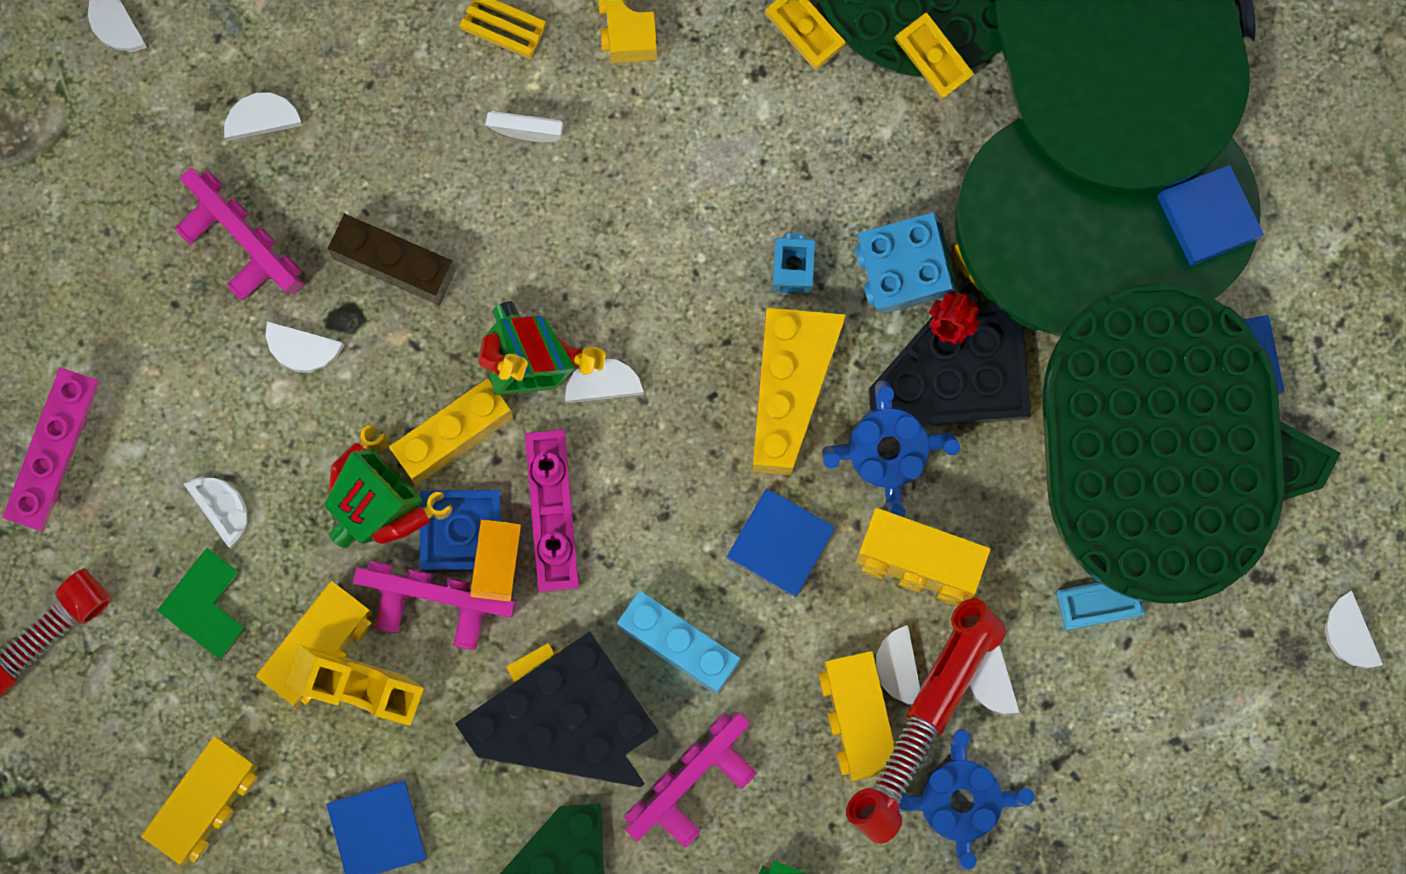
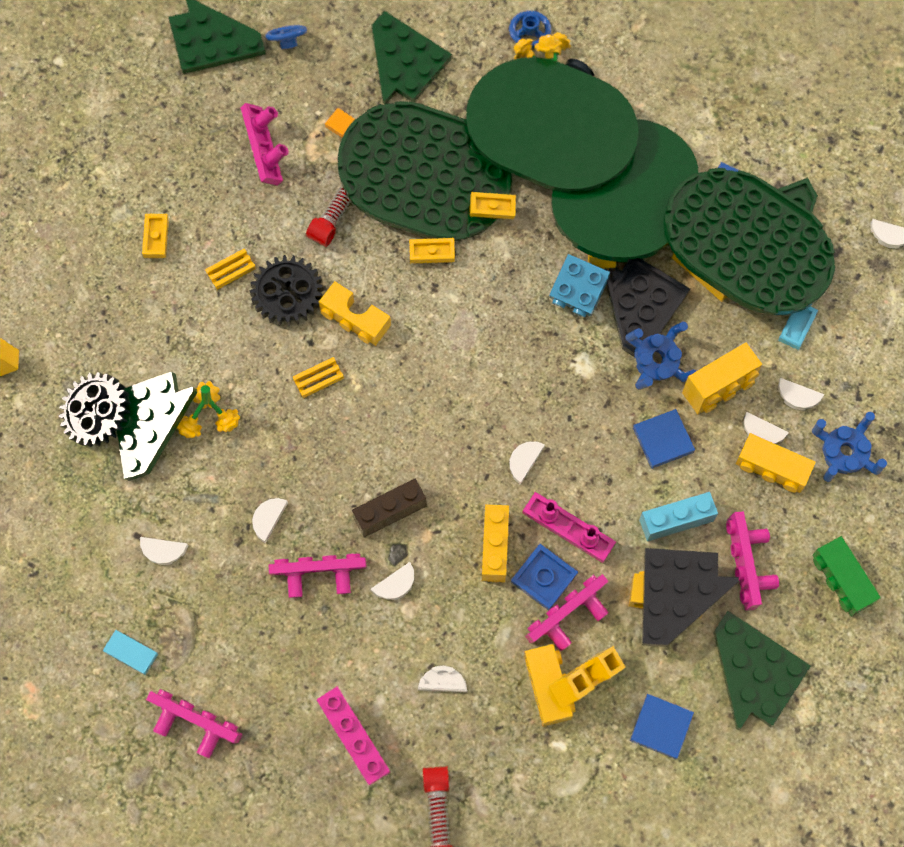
camera: 50 degrees left, 10 degrees down
yellow brick [141,736,258,866] -> none
green tile [156,548,246,660] -> none
green torso [325,425,452,548] -> none
light orange tile [471,519,521,602] -> none
torso [478,301,606,395] -> none
white tile [485,111,564,142] -> none
yellow wedge [752,308,846,476] -> none
dark azure brick [772,233,815,295] -> none
red piece [846,598,1006,844] -> none
red gear [929,291,980,344] -> none
blue tile [1157,165,1264,266] -> none

